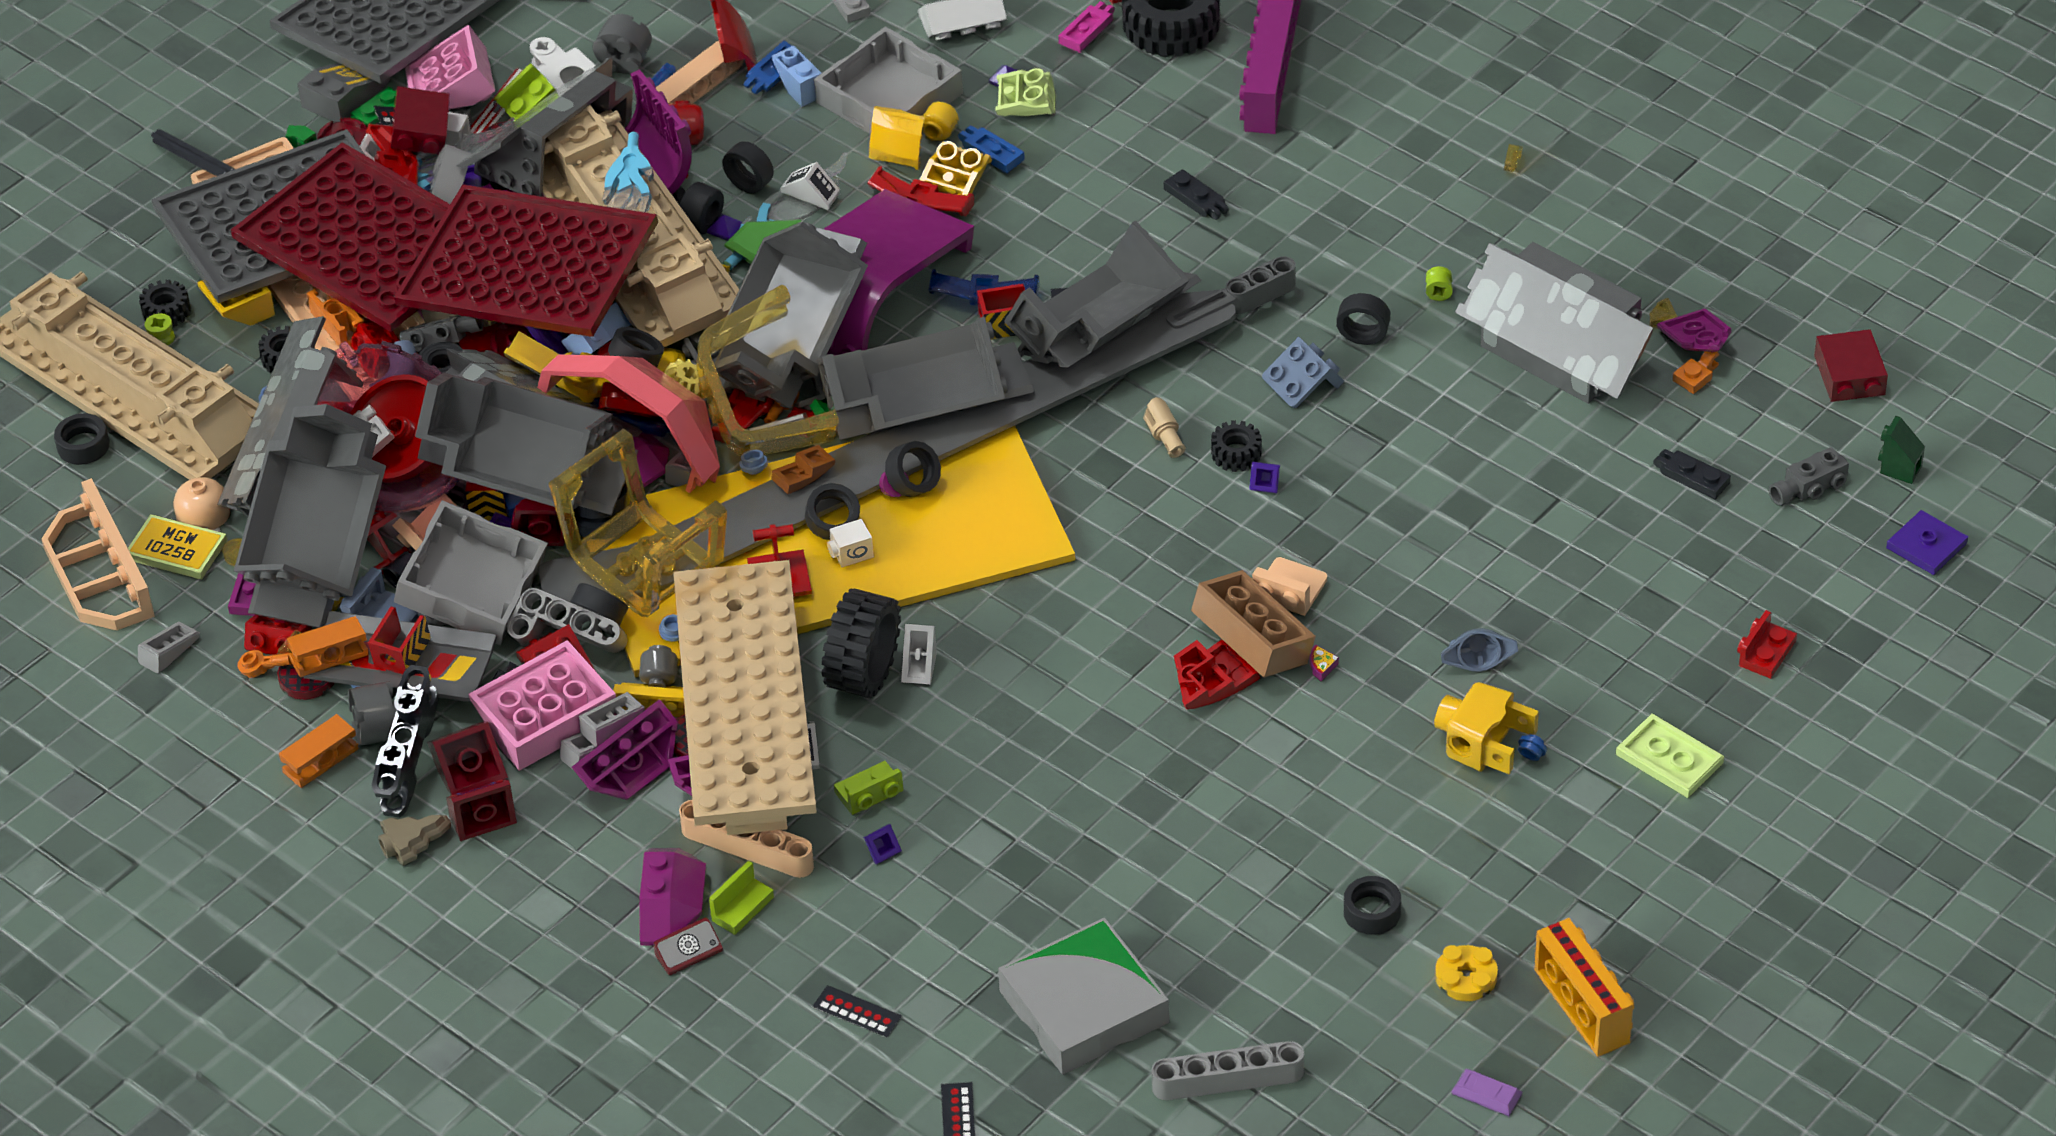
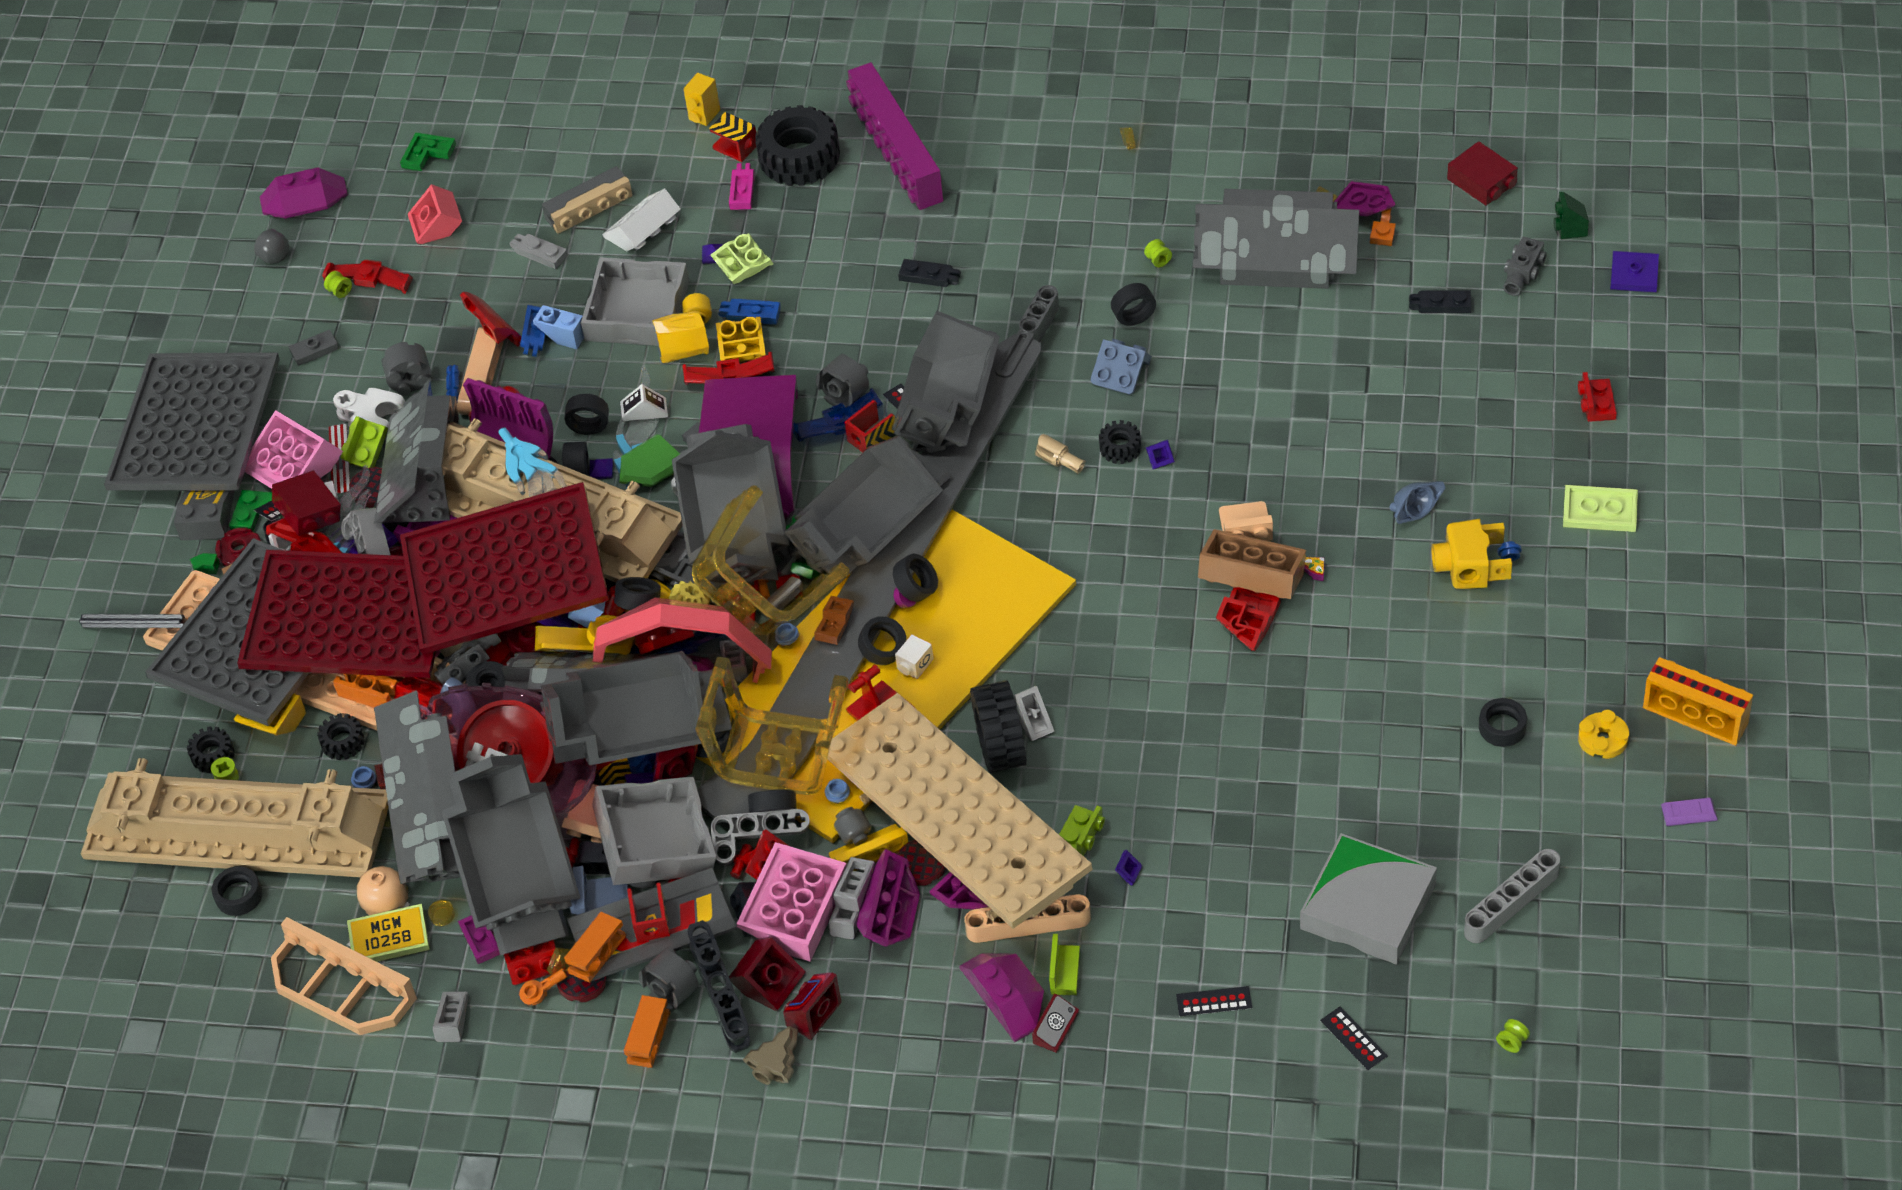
camera: 30 degrees left, 5 degrees up
none -> dark grey brick [816,354,869,409]

